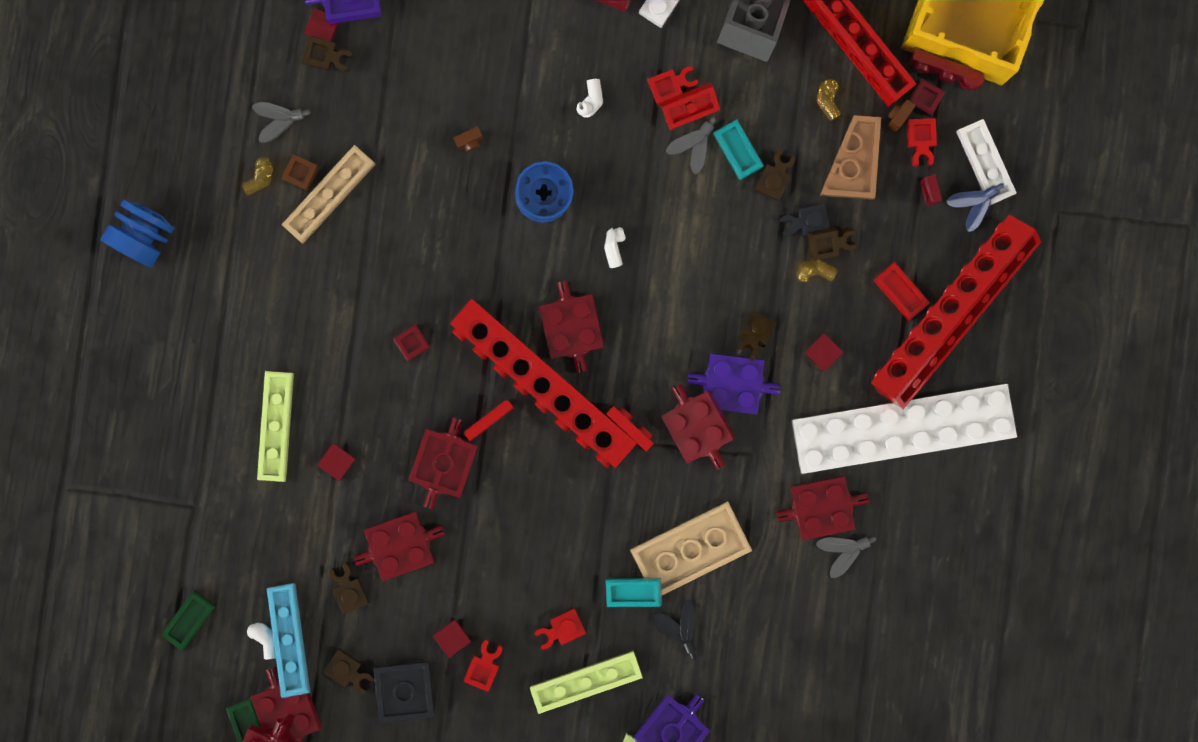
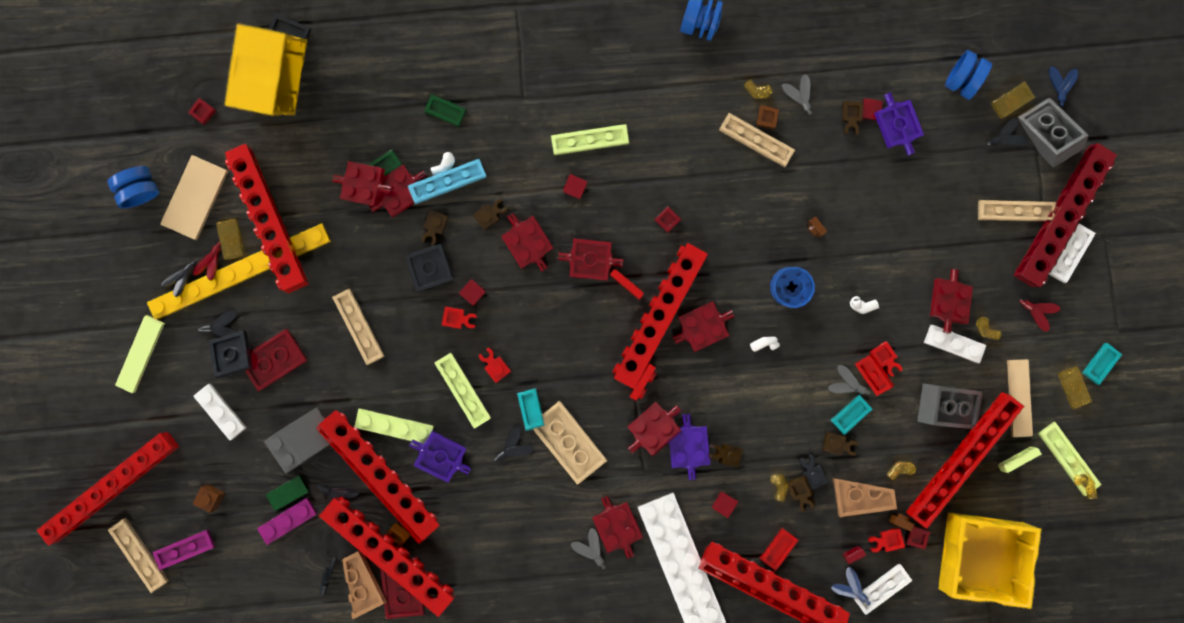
camera: 75 degrees right, 0 degrees up
dark red hinge [907,49,985,91] -> none

